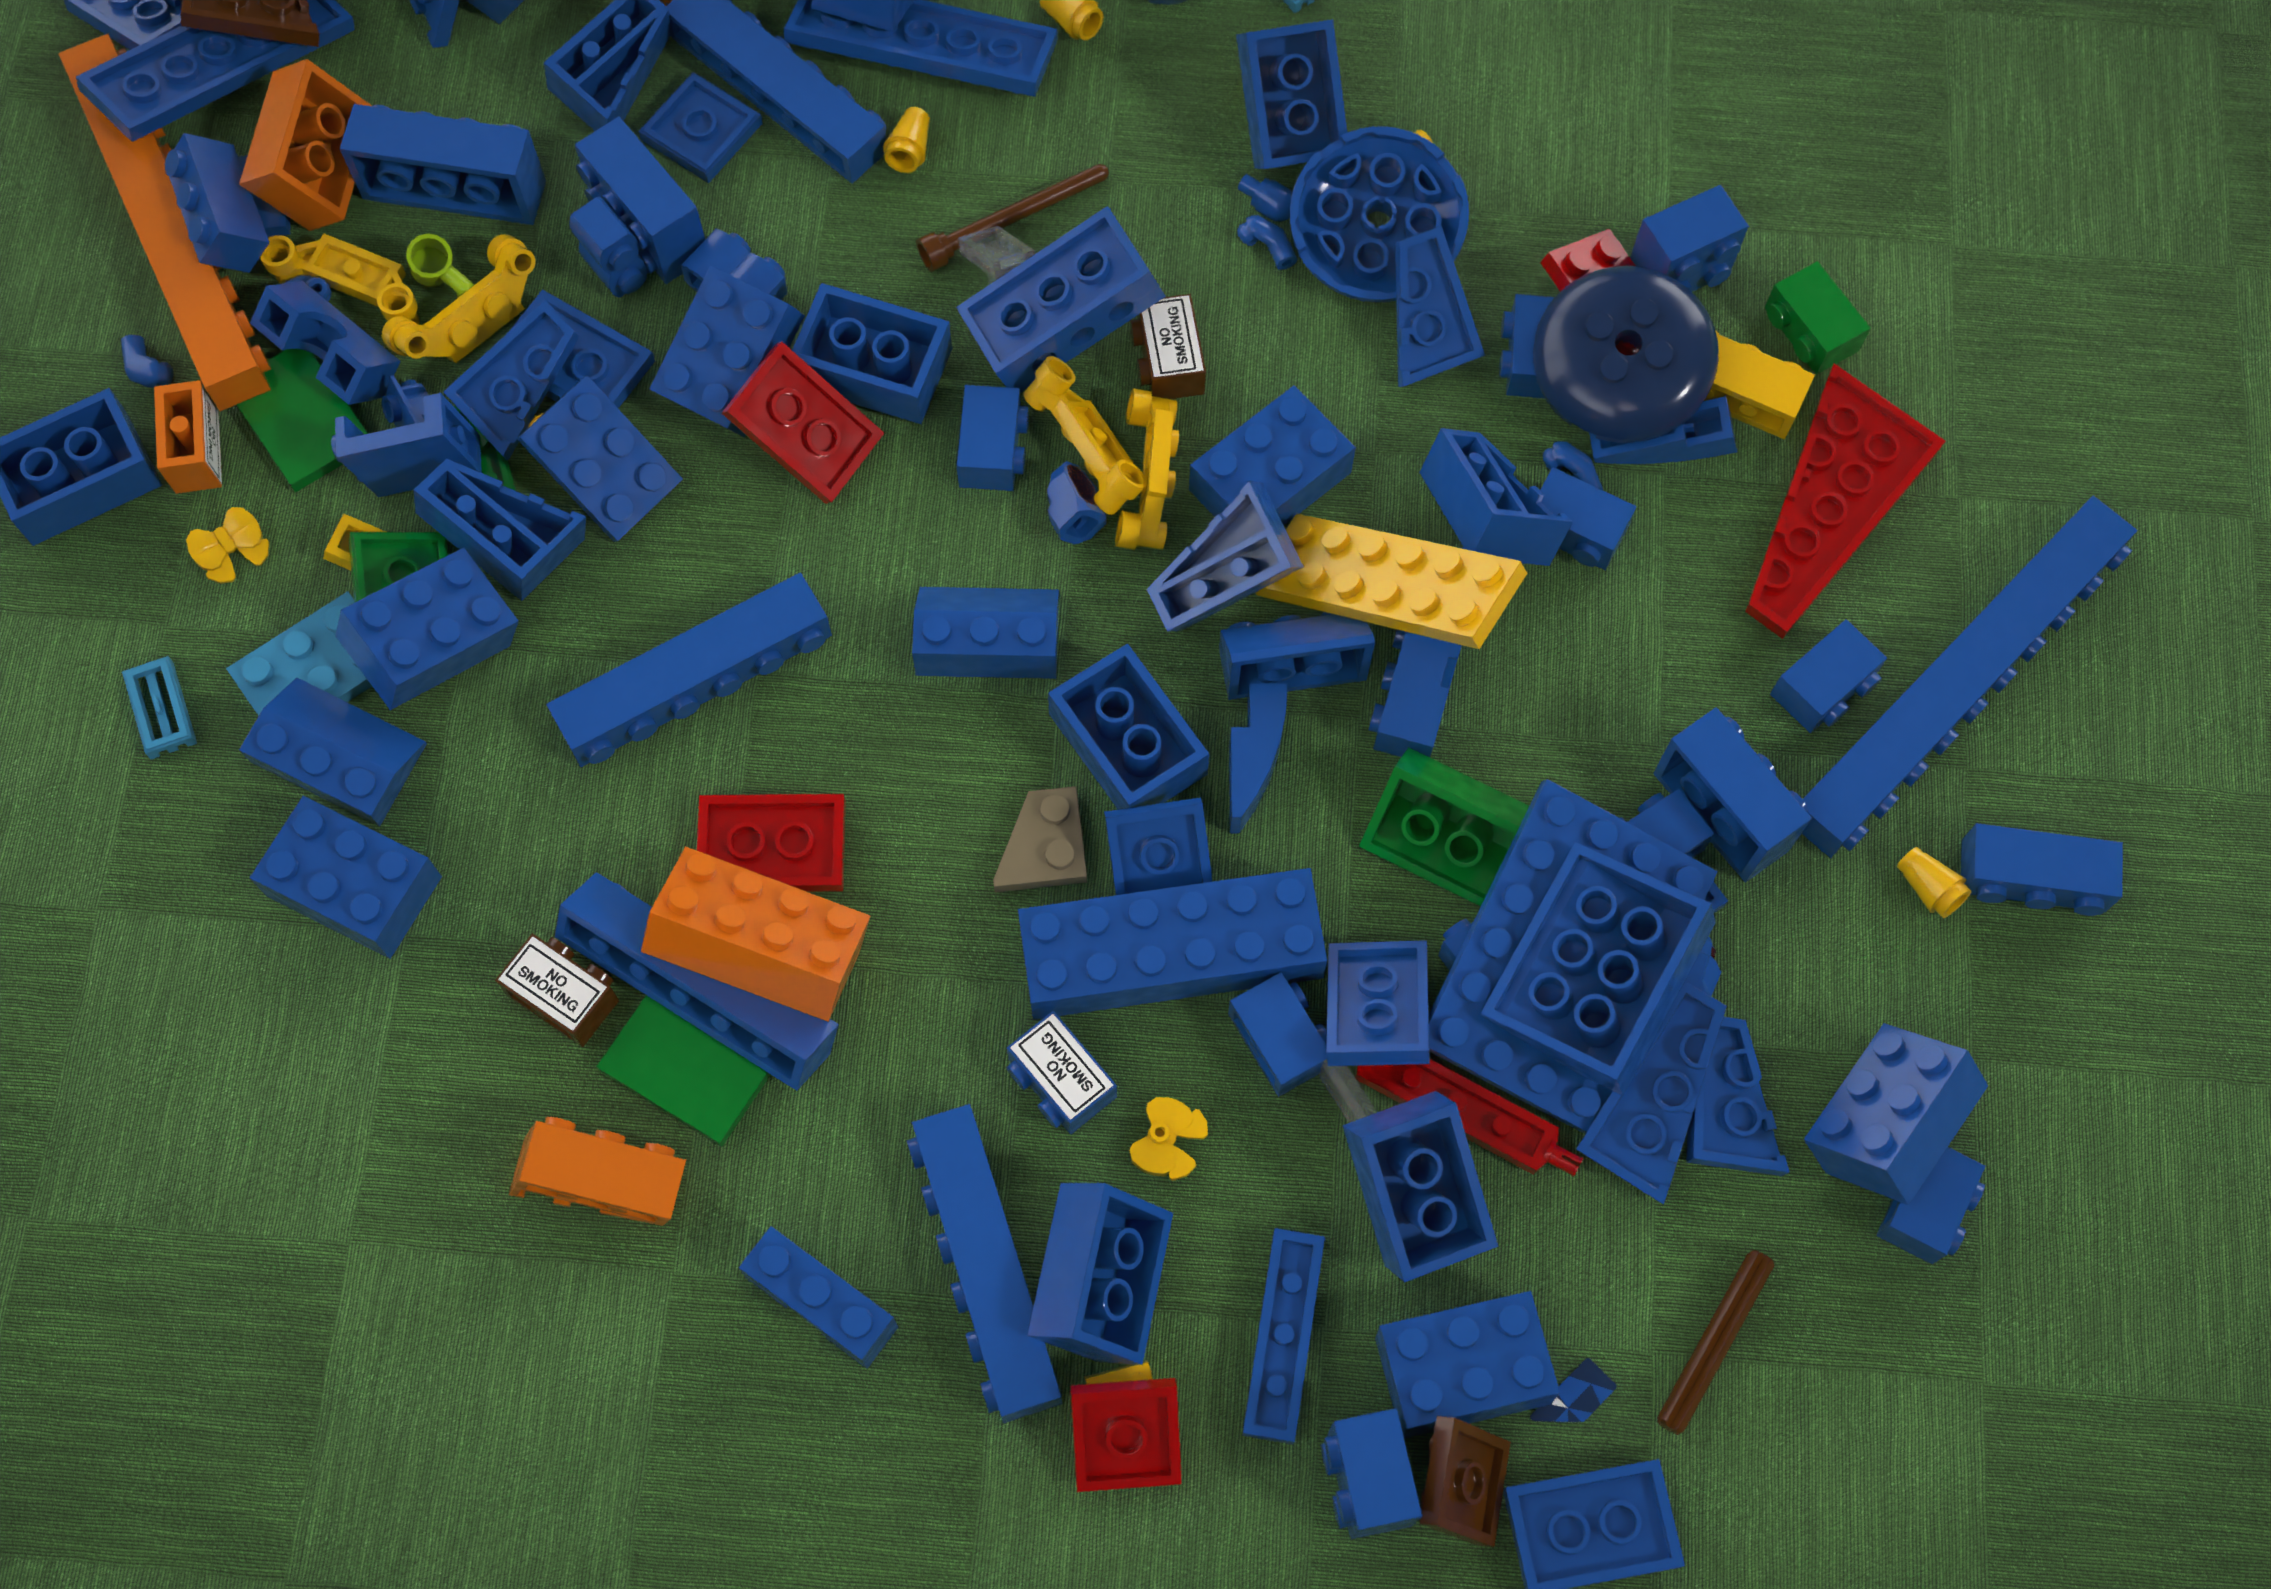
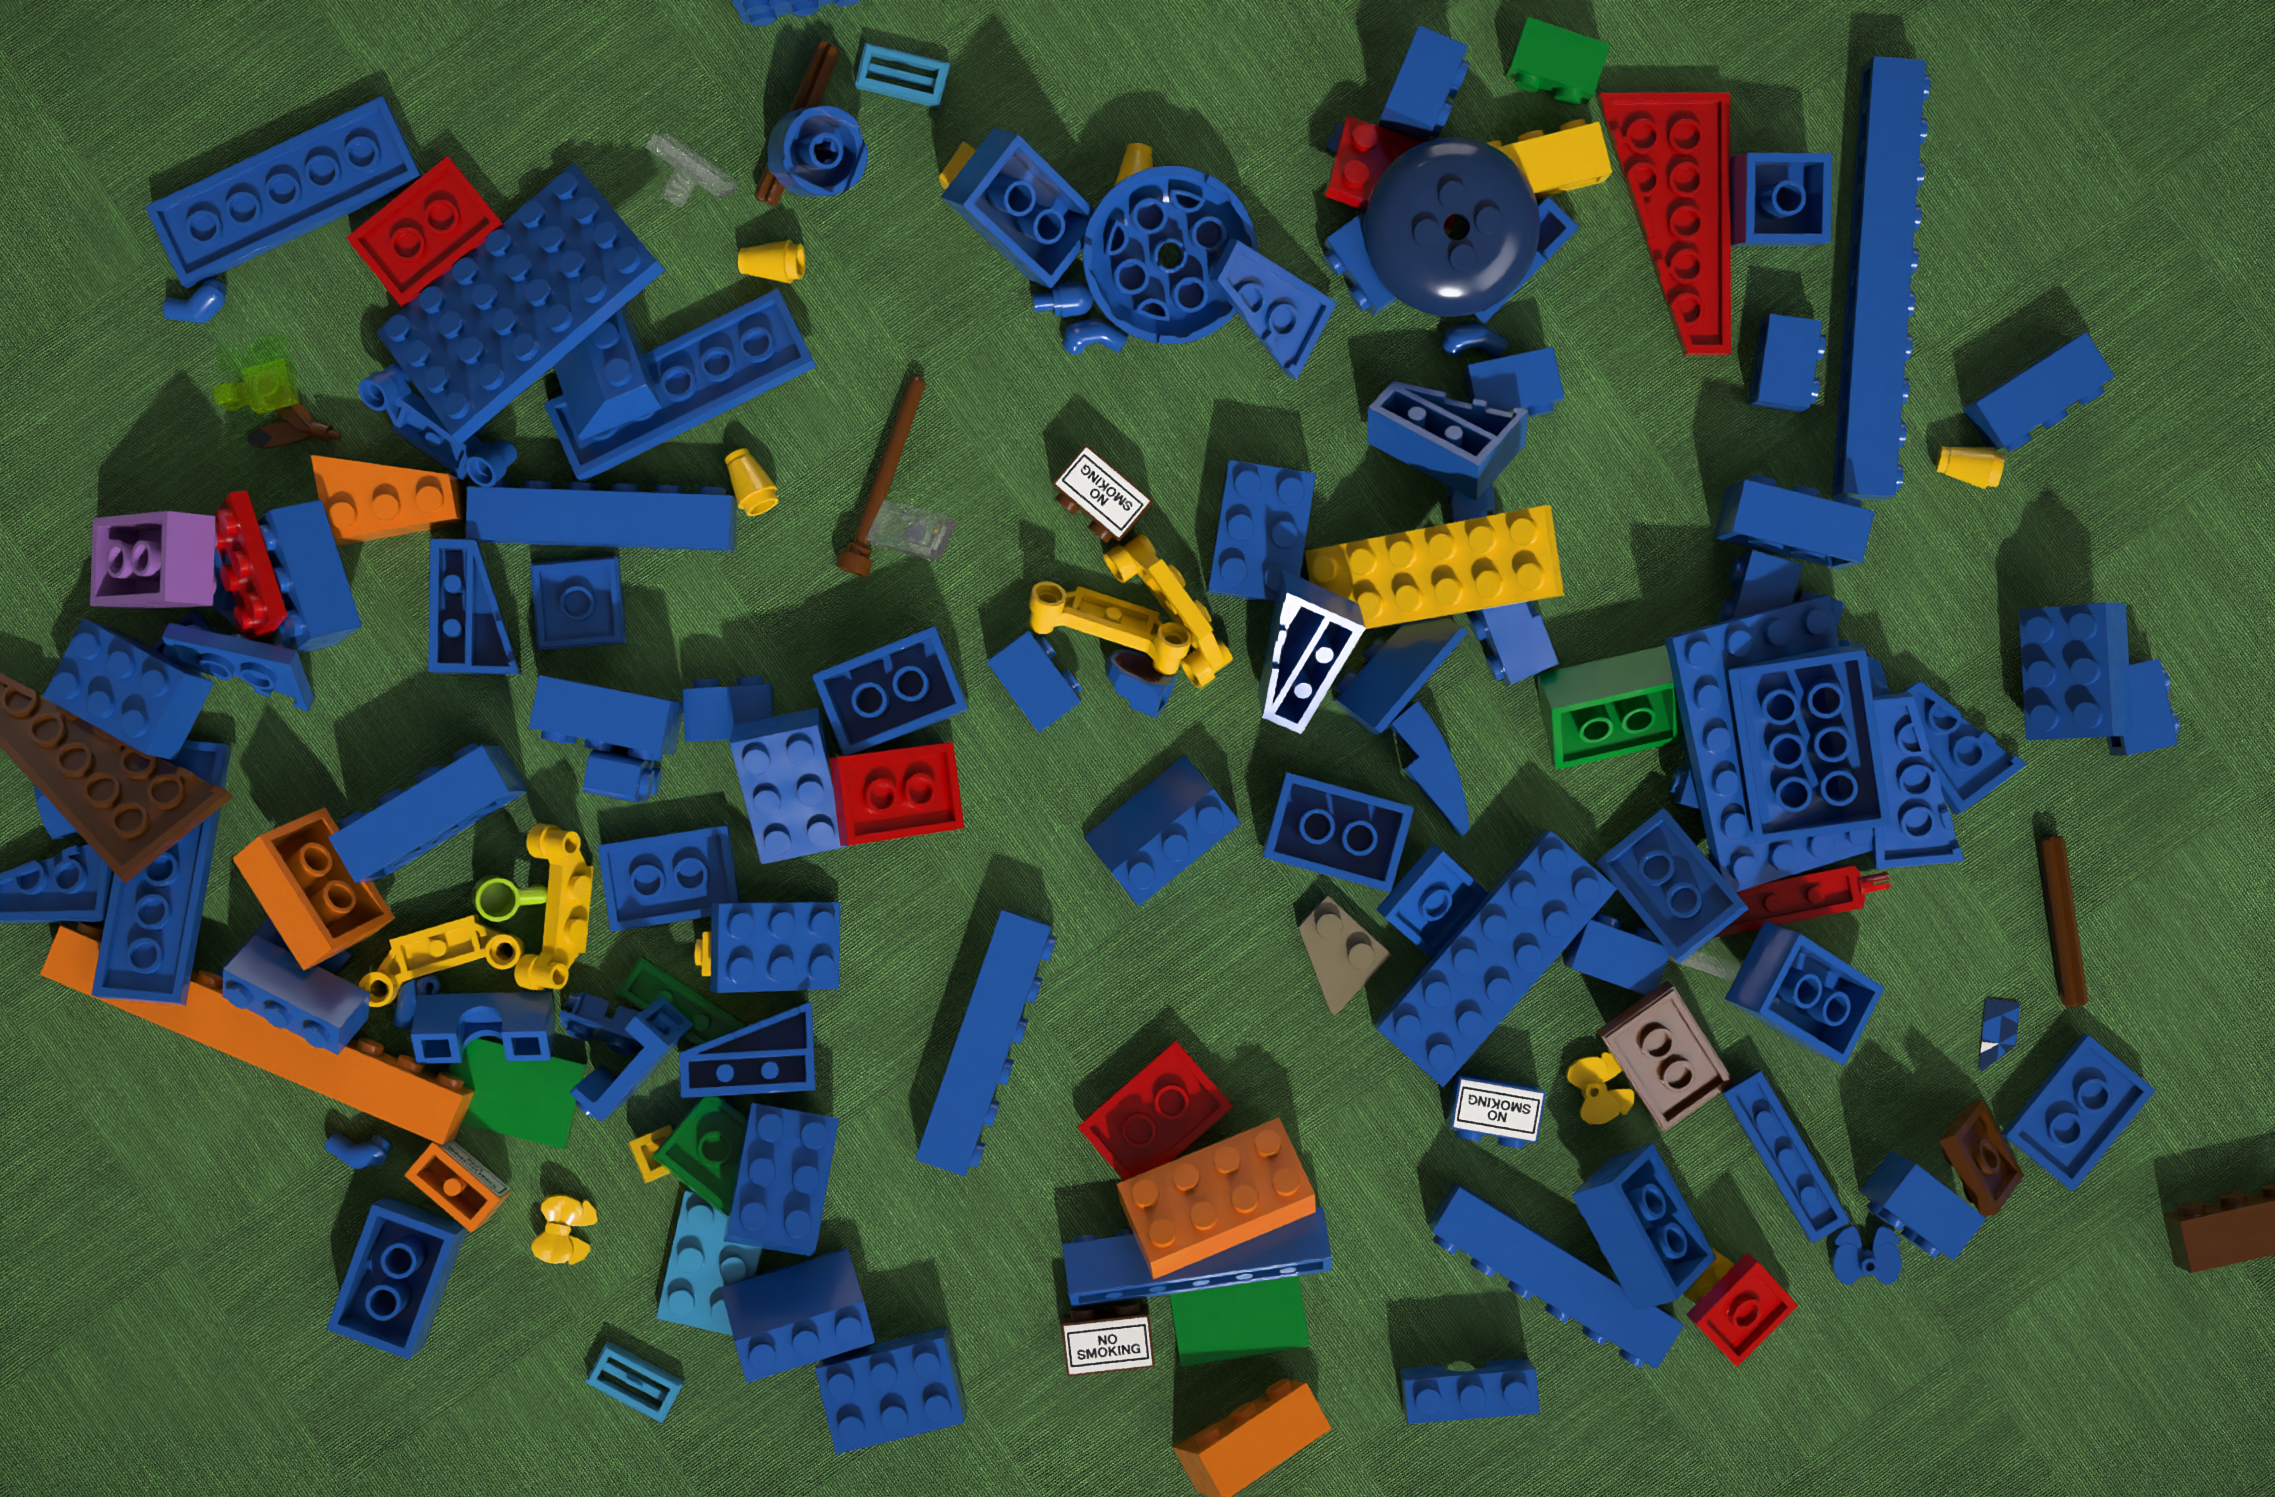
camera: 40 degrees left, 20 degrees up
blue wing [443,299,579,460] -> none
blue brick [956,206,1166,393] -> none
blue brick [1375,1291,1560,1439] -> none
none -> tile [1596,981,1734,1132]
none -> blue brick [1730,153,1832,247]
none -> blue piece [1831,1225,1902,1285]

